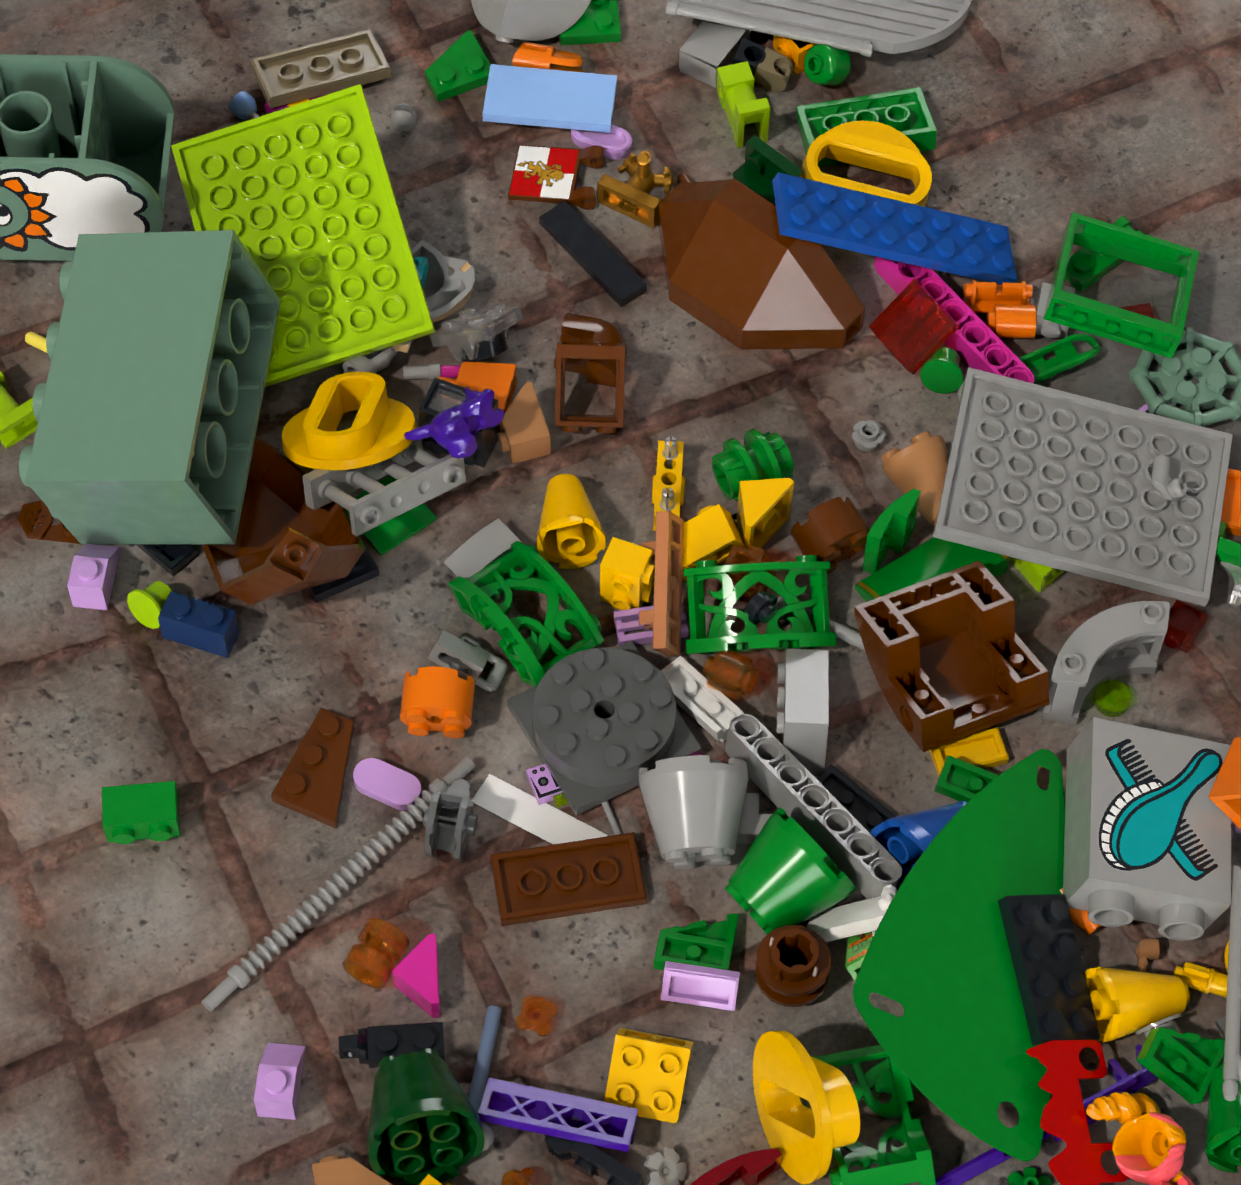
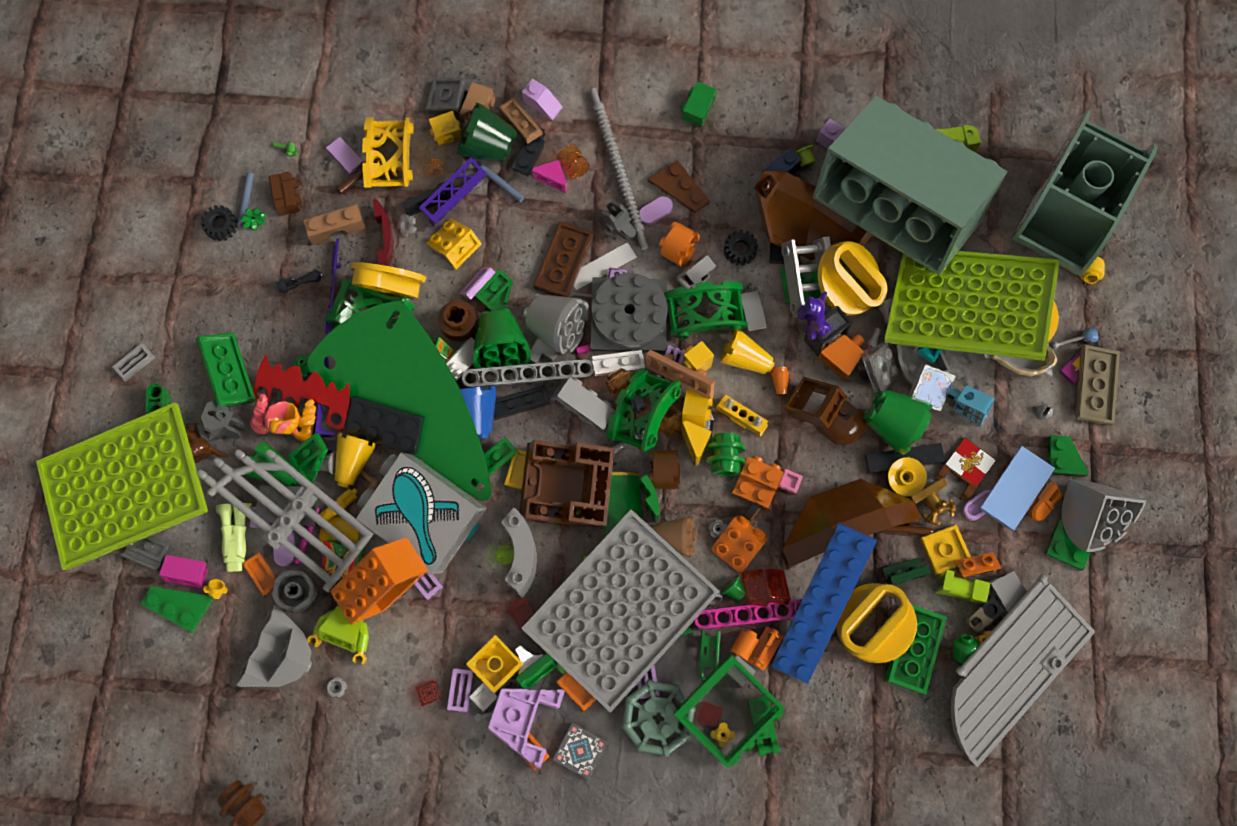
camera: 120 degrees right, 15 degrees up
medium nougat slope [497,381,551,464] -> none
clear orange plate [515,995,558,1036] -> none
light grey arm [1151,455,1187,501] -> none
none -> medium nougat tile [499,98,542,144]
none -> orange bracket [711,515,768,573]
none -> yellow plate [711,722,735,748]
none -> black tyre [724,230,758,266]
none -> orange plate [732,455,784,510]
none -> black tile [744,502,762,522]
none -> orange cone [770,367,789,395]
none -> bright pink tile [778,469,803,495]
none -> green cone [862,389,933,455]
none -> yellow dish [888,458,927,496]
none -> tile [908,363,956,411]
none -> yellow tile [919,524,971,575]
none -> medium azure torso [947,386,995,426]
none -> orange hinge [955,552,1001,579]

